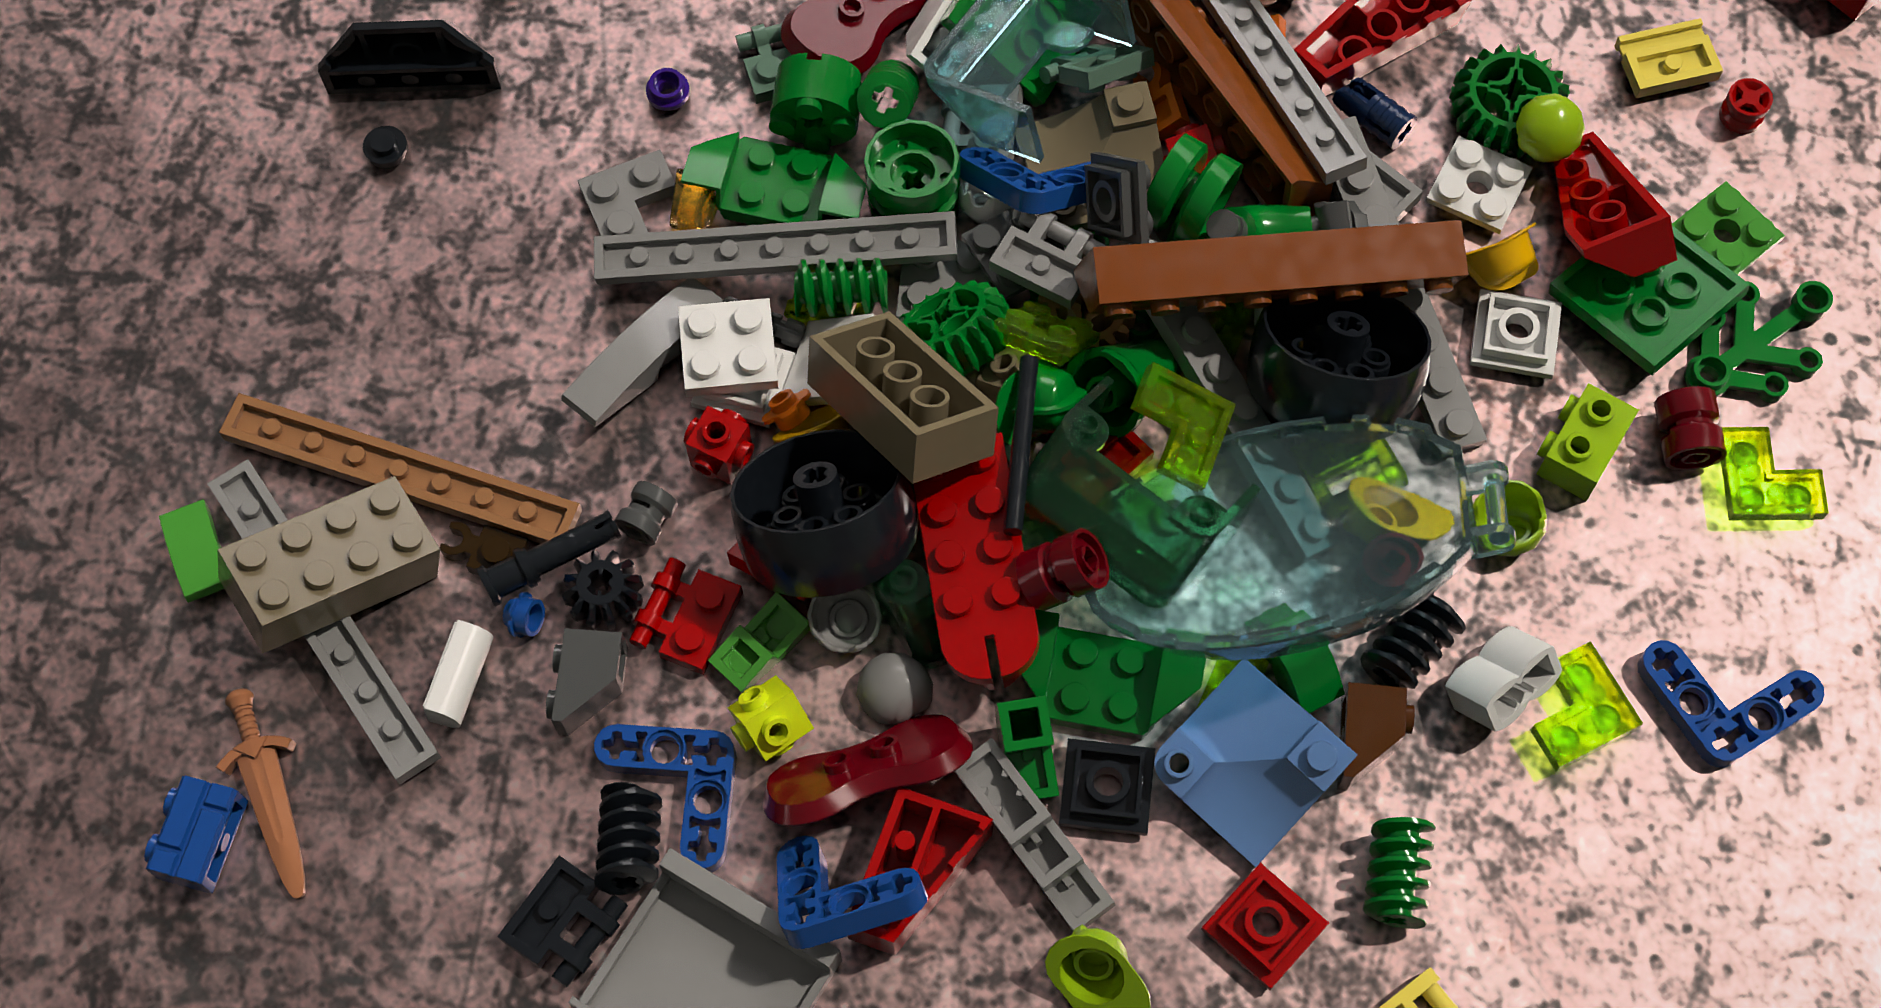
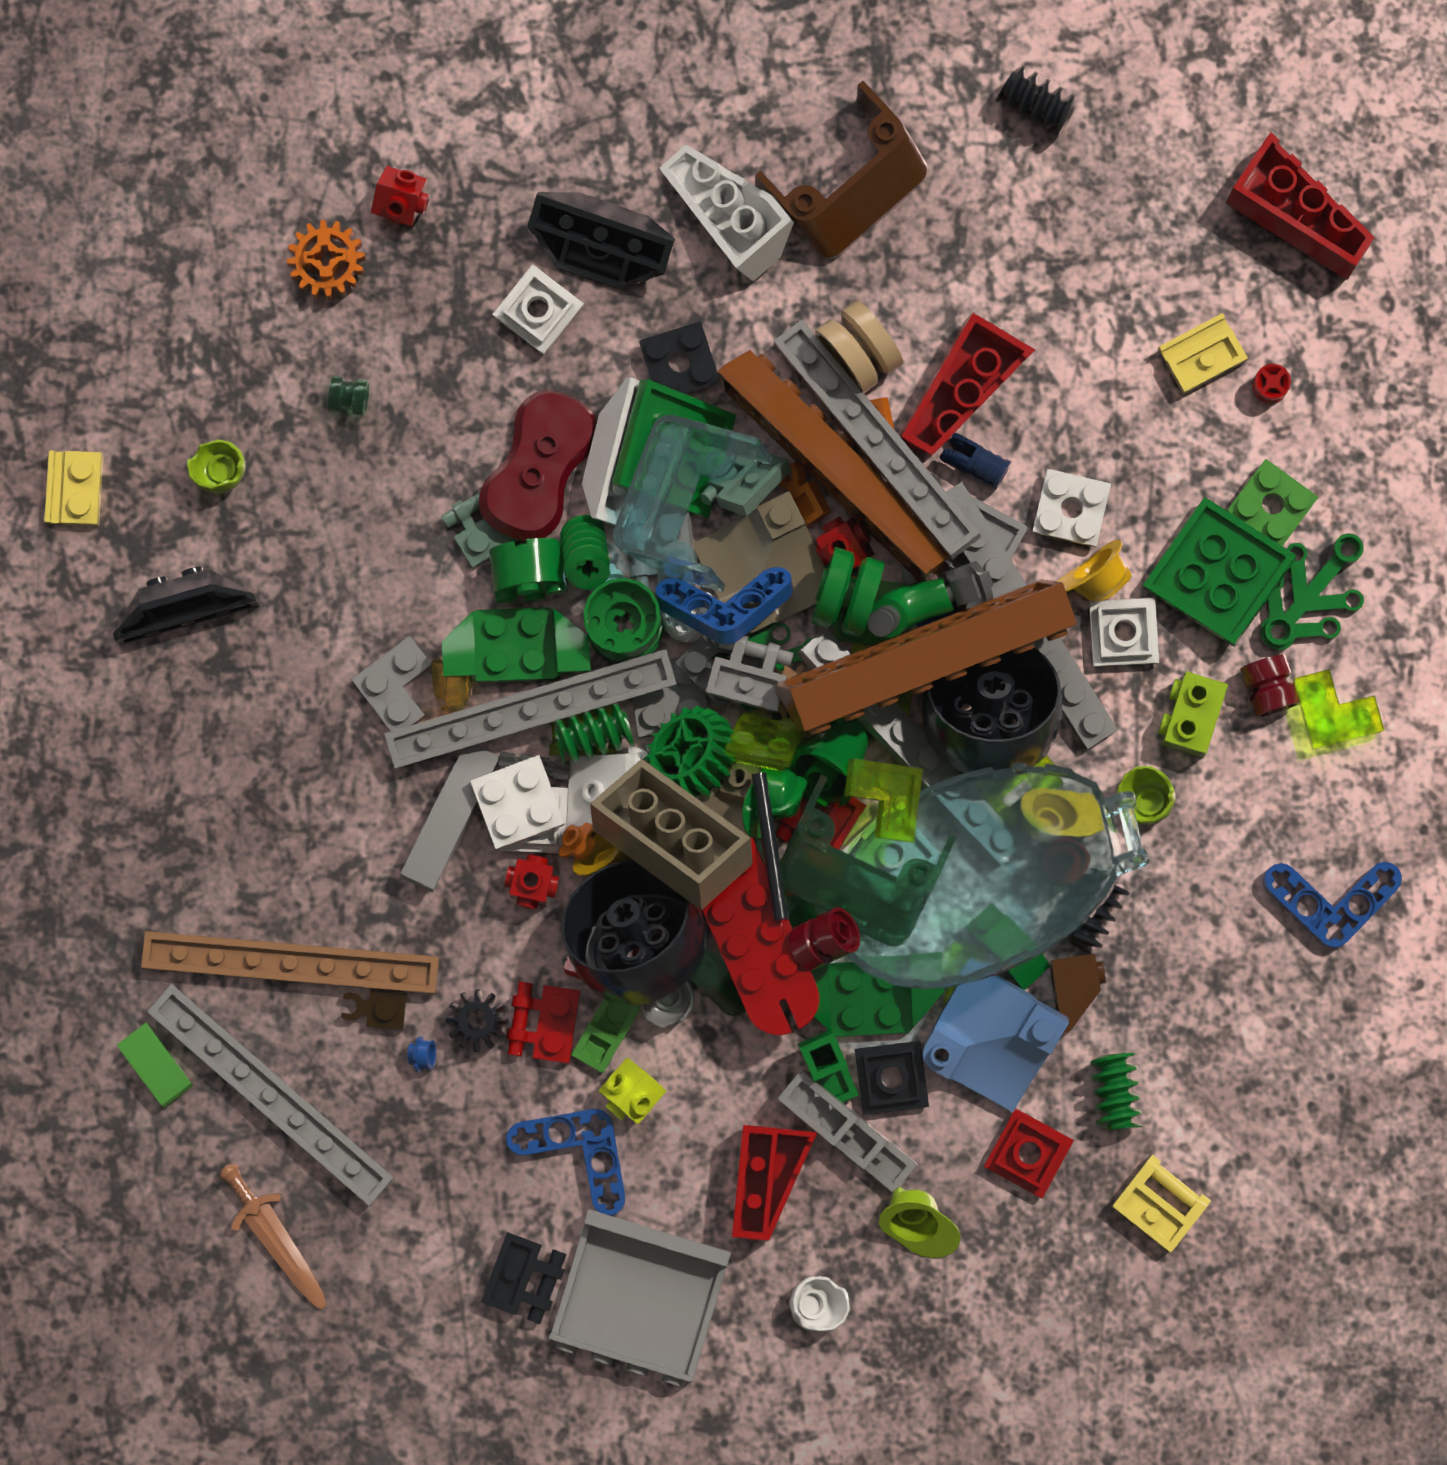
camera: 15 degrees left, 15 degrees up
blue brick [144,775,248,894] -> none
dark tan brick [217,476,440,654] -> none
black plate [363,126,408,169] -> none
white brick [423,620,494,728] -> none
black pin [475,510,621,607] -> none
dark grey slope [546,628,628,736] -> none
black piece [594,782,662,895] -> none
dark grey wheel [614,481,678,546] -> none
dark purple plate [646,68,690,111] -> none
dark red plate [762,714,973,826] -> none
blue beam [777,836,928,949] -> none
light grey hair [856,653,933,725] -> none
dark grey piece [1084,152,1153,244] -> none
white brick [1445,626,1563,732] -> none
green gear [1449,44,1570,160] -> none
lime hair [1516,93,1585,162] -> none
clear neon green plate [1530,641,1644,772] -> none
red wedge [1554,131,1677,277] -> none

